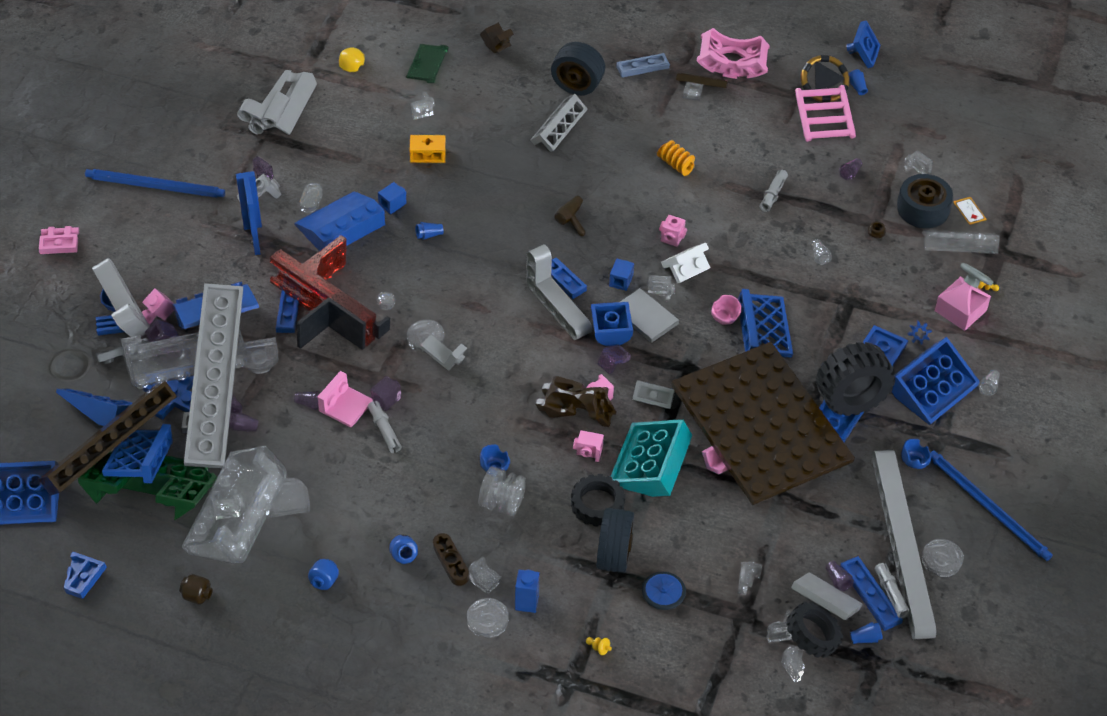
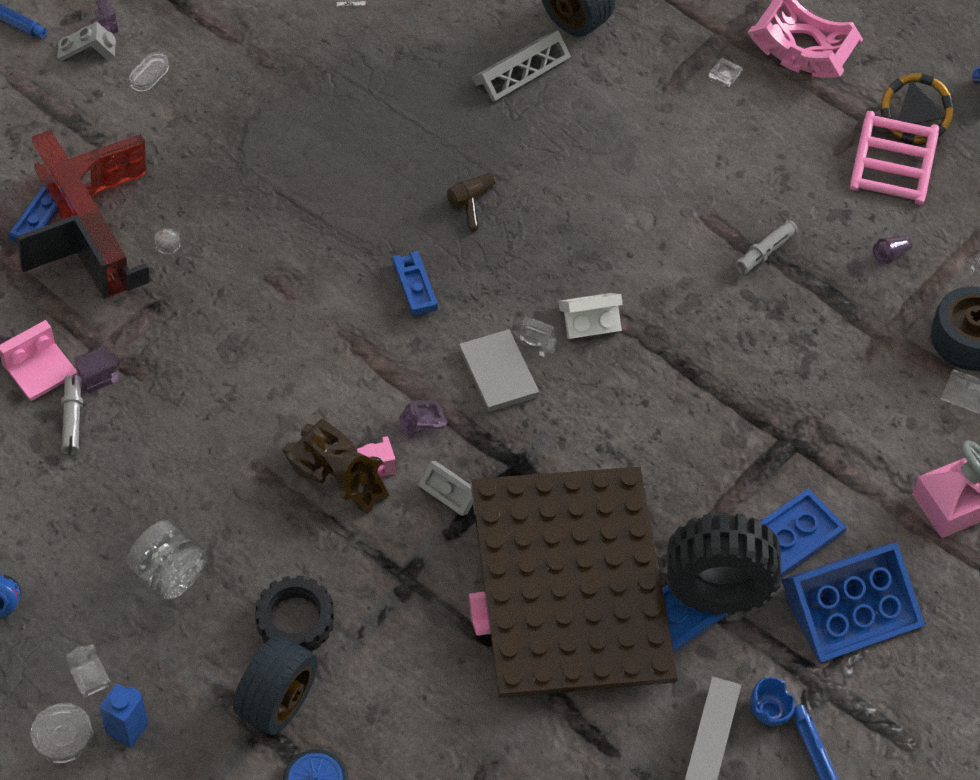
camera: 20 degrees right, 5 degrees up
blue fence [236,171,262,255] -> none
blue slope [295,191,385,257] -> none
blue brick [378,182,407,215] -> none
clear tile [407,319,445,353] -> none
light orange brick [410,135,446,163] -> none
blue cone [415,222,444,240] -> none
light grey bracket [420,335,467,371] -> none
dark brown beam [433,533,469,586] -> none
blue hair [480,444,510,475] -> none
light grey beam [526,244,593,340] -> none
bright pink brick [573,430,604,462] -> none
blue brick [591,302,633,346] -> none
blue brick [609,259,634,291] -> none
teal slope [610,420,693,497] -> none
sand blue tile [616,53,670,78] -> none
light orange piece [657,140,695,176] -> none
bright pink brick [659,215,687,247] -> none
dark brown tile [676,73,728,88] -> none
bright pink hair [711,295,741,325] -> none
blue fence [738,289,793,358] -> none
clear cone [811,239,832,265] -> none
blue cone [849,69,868,95] -> none
dark brown plate [868,221,886,238] -> none
blue gear [907,321,932,345] -> none
clear cone [979,370,1000,396] -> none

